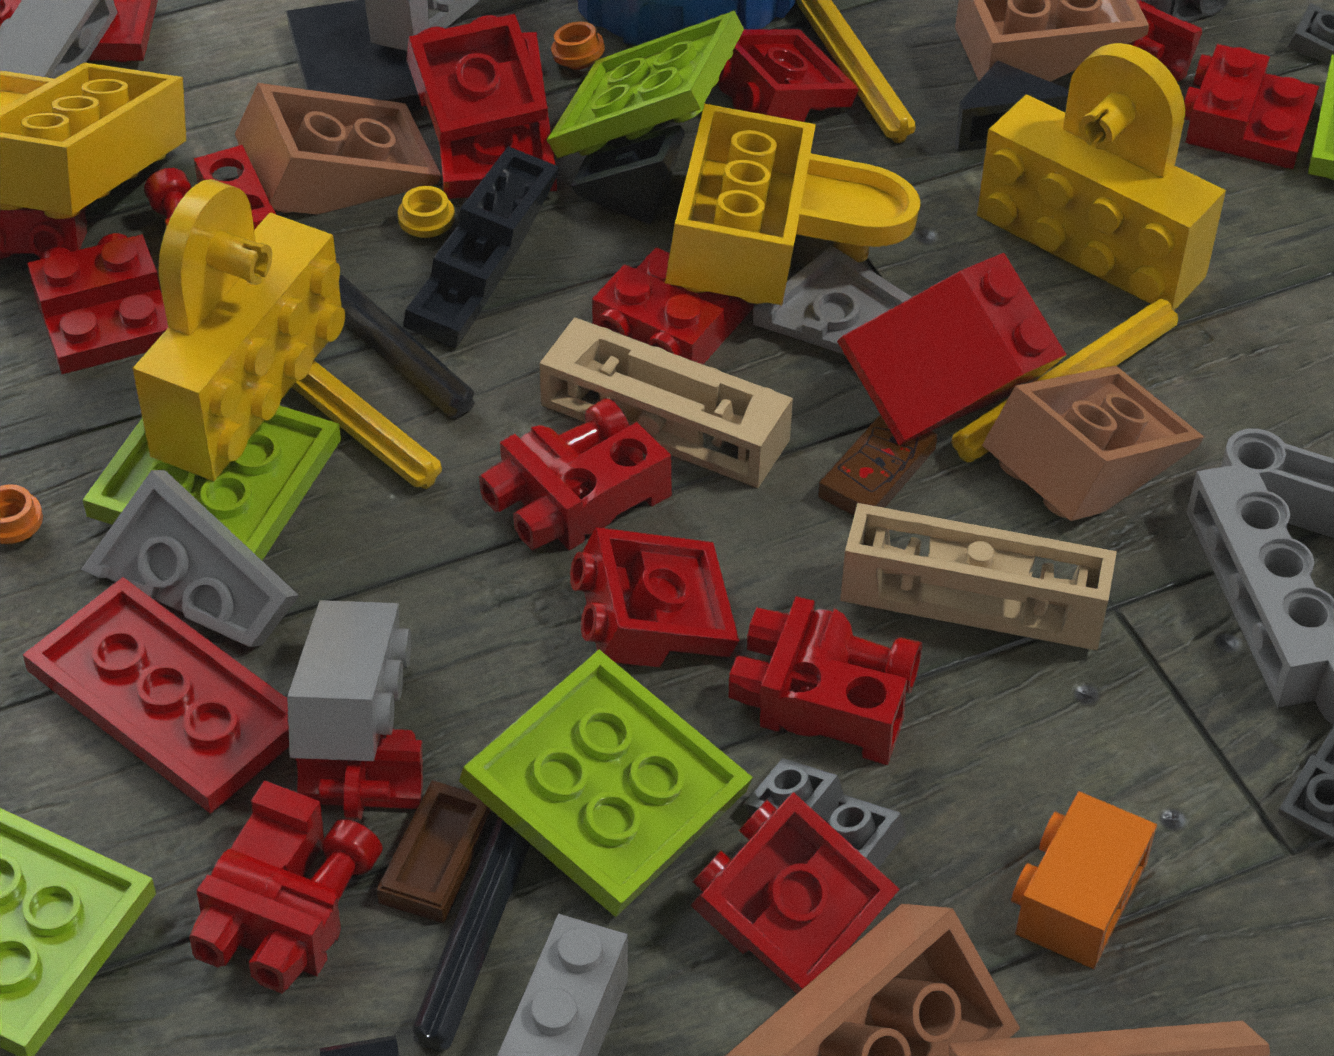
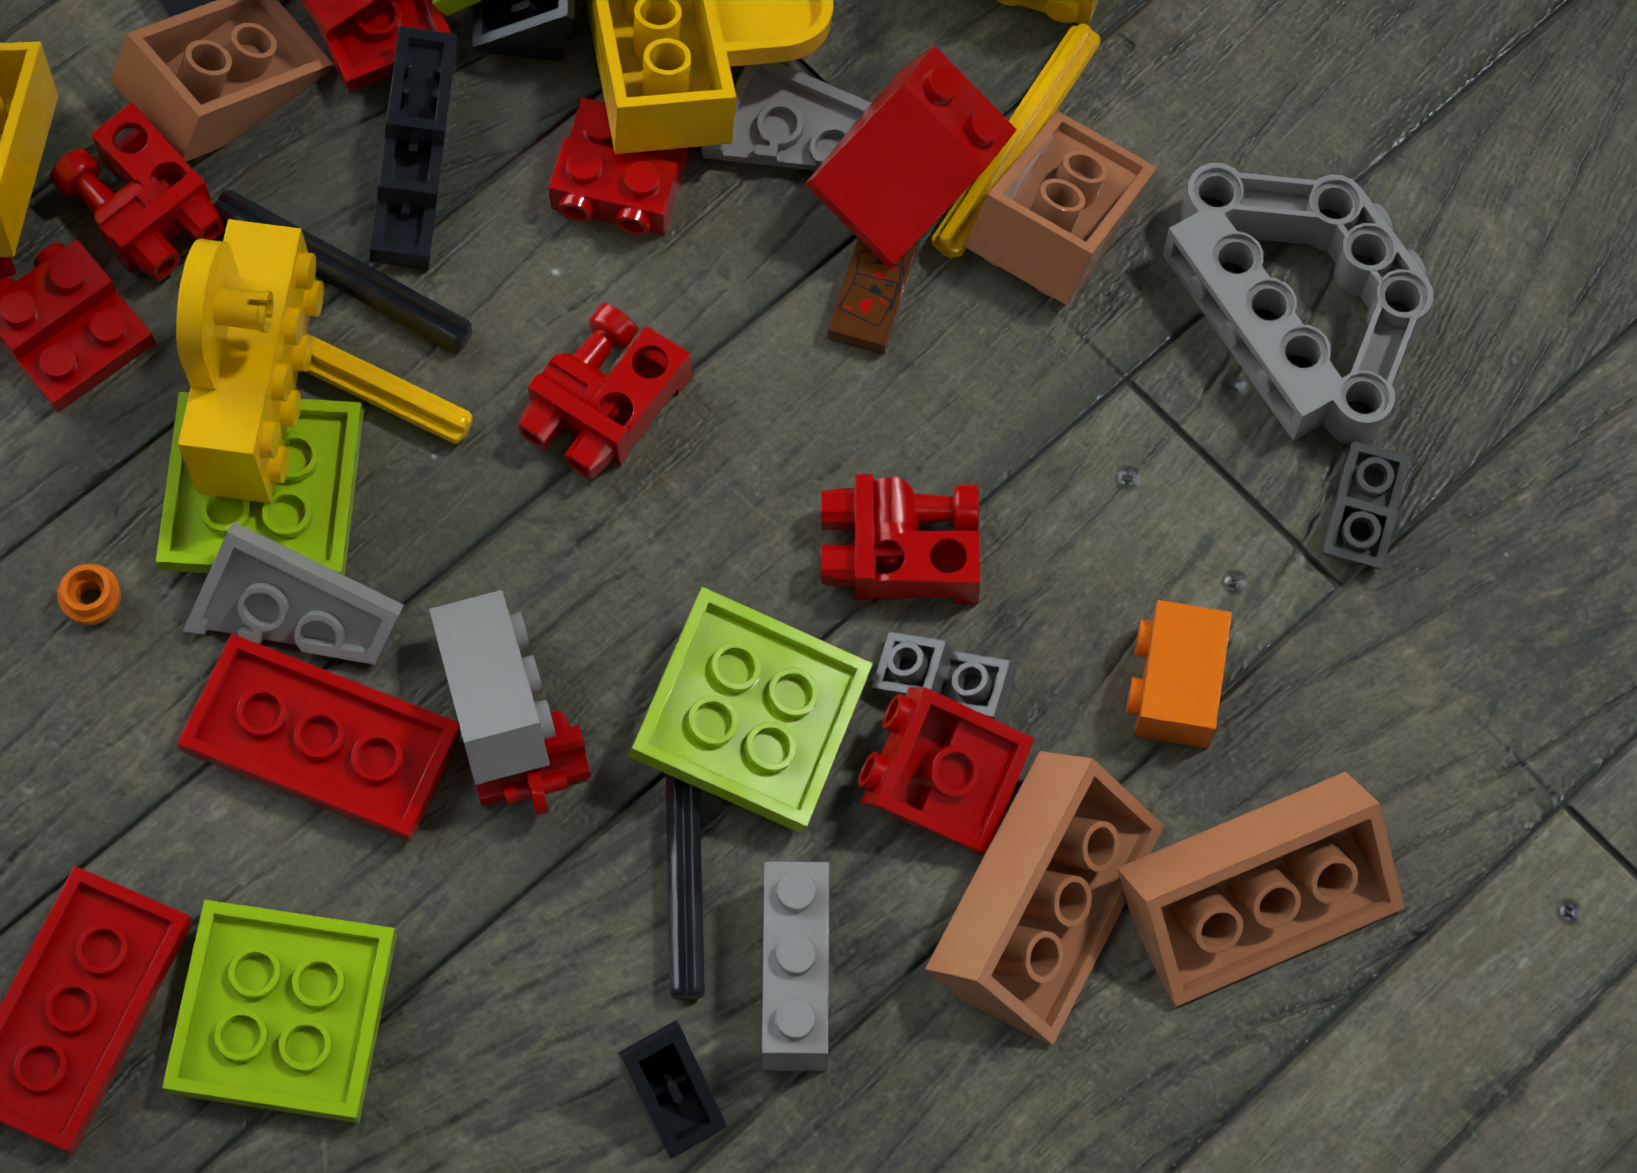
camera: 20 degrees left, 20 degrees up
red hips [189,780,383,994] -> none
reddish brown tile [377,780,496,924] -> none
yellow plate [397,186,455,238] -> none
tan brick [540,317,793,488] -> none
red plate [570,527,739,667] -> none
tan brick [840,503,1117,651] -> none

